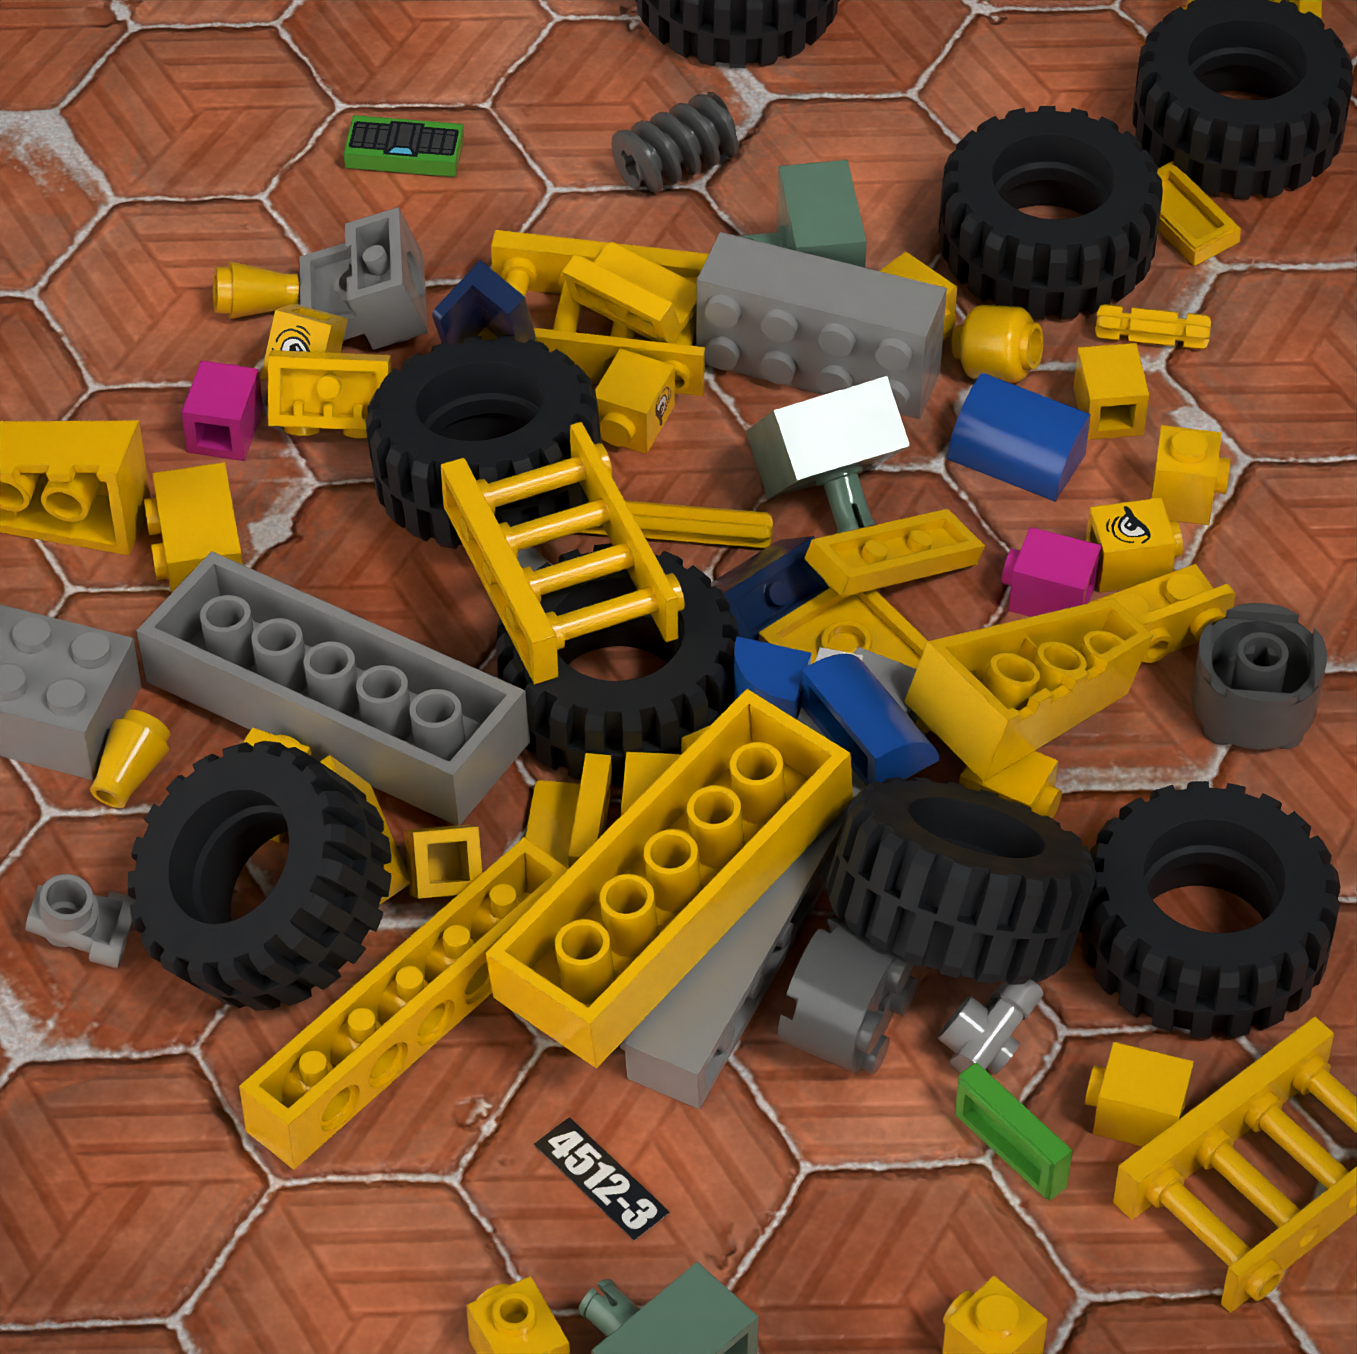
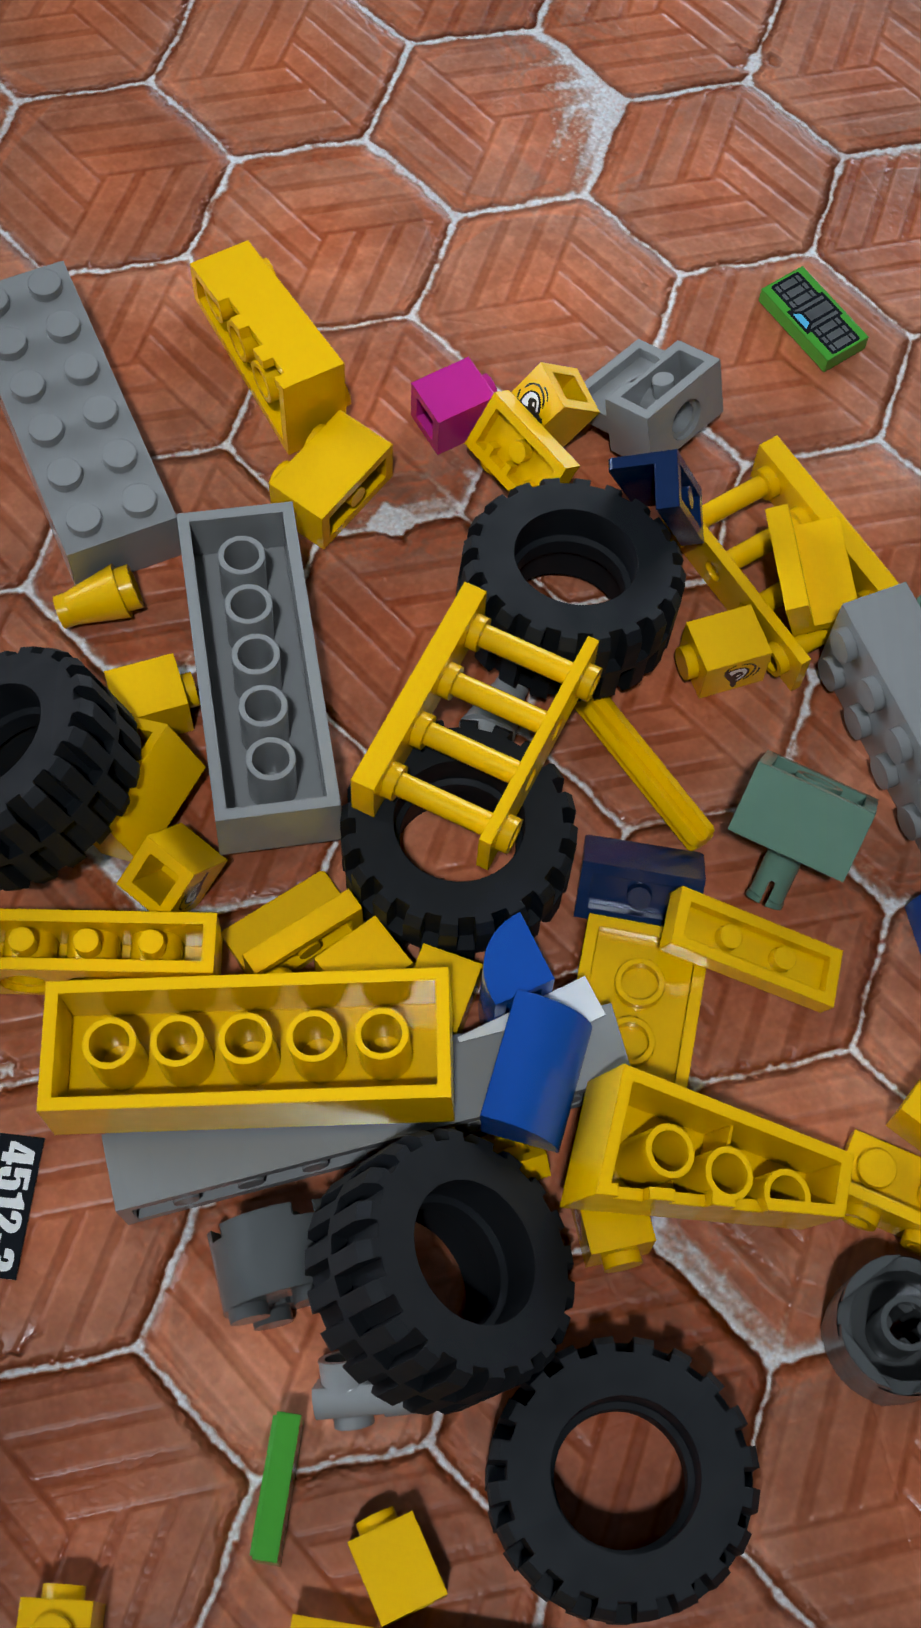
camera: 45 degrees right, 15 degrees up
yellow cone [213,261,299,319] -> none
dark pink brick [1002,527,1101,617] -> none

